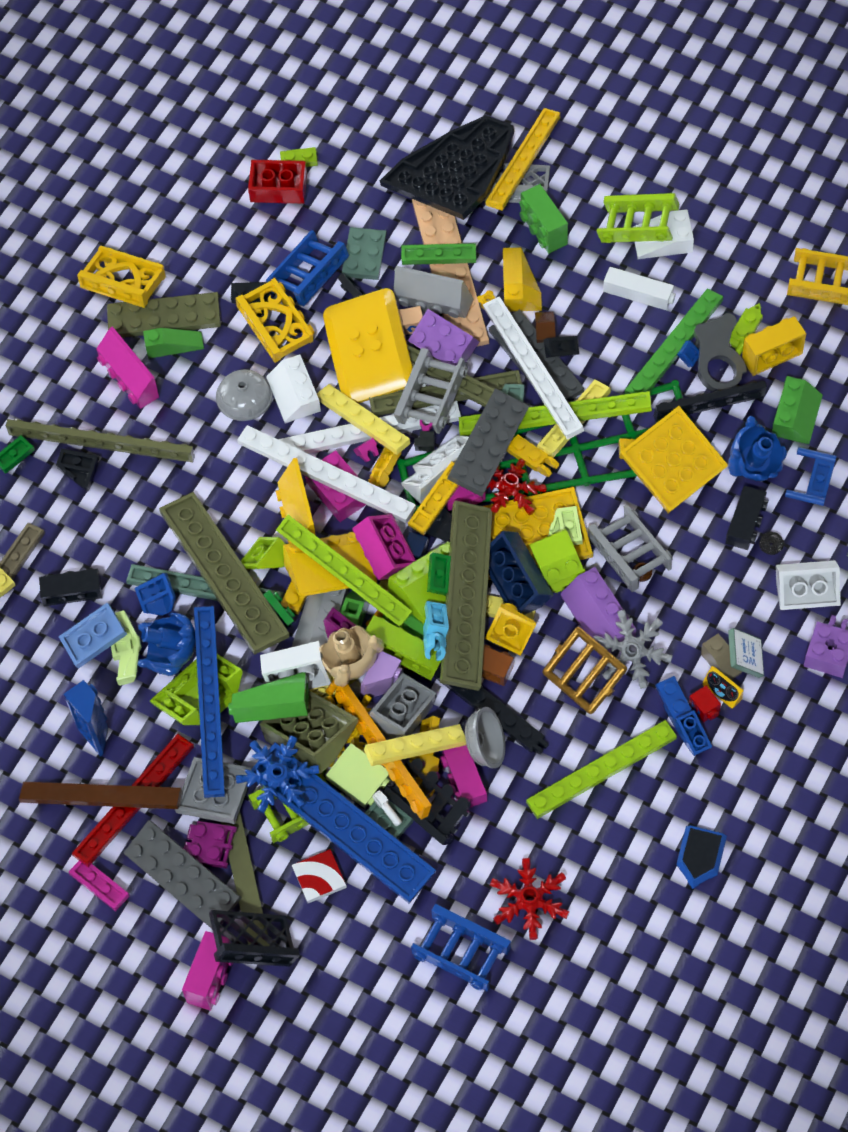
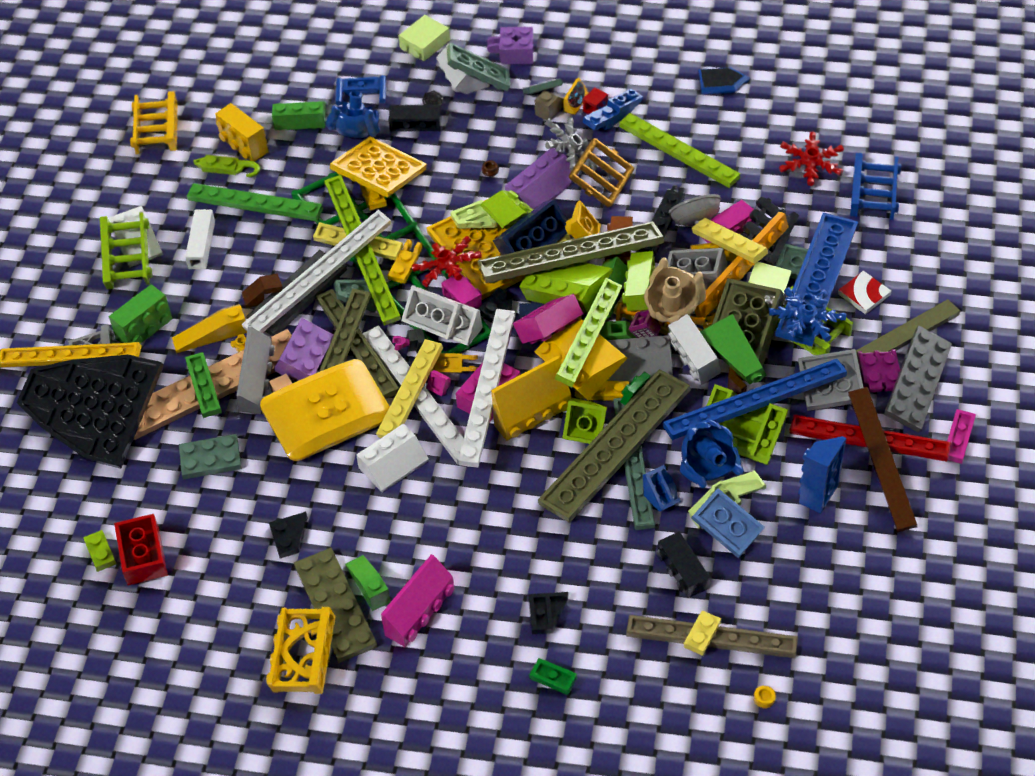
camera: 110 degrees left, 10 degrees down
olive plate [5,419,195,463] -> none
dark pink brick [182,931,233,1011] -> none
black fence [209,910,300,967] -> none
light grey hat [216,369,273,421] -> none
yellow fence [236,278,315,363] -> none
blue fence [266,230,349,306] -> none
black plate [337,273,365,299] -> none
white bar [372,790,402,826] -> none
light grey fence [394,348,468,434] -> none
yellow plate [407,461,459,535] -> none
medium azure plate [423,601,449,661] -> none
green plate [427,552,451,596] -> none
dark grey plate [447,389,529,497] -> none
black plate [543,336,579,358] -> none
light grey fence [587,504,673,592] -> none
black plate [653,381,767,422] -> none
blue tile [677,340,699,367] -> none
dark grey animal [693,313,747,392] -> none
none -> sand green plate [447,42,510,91]

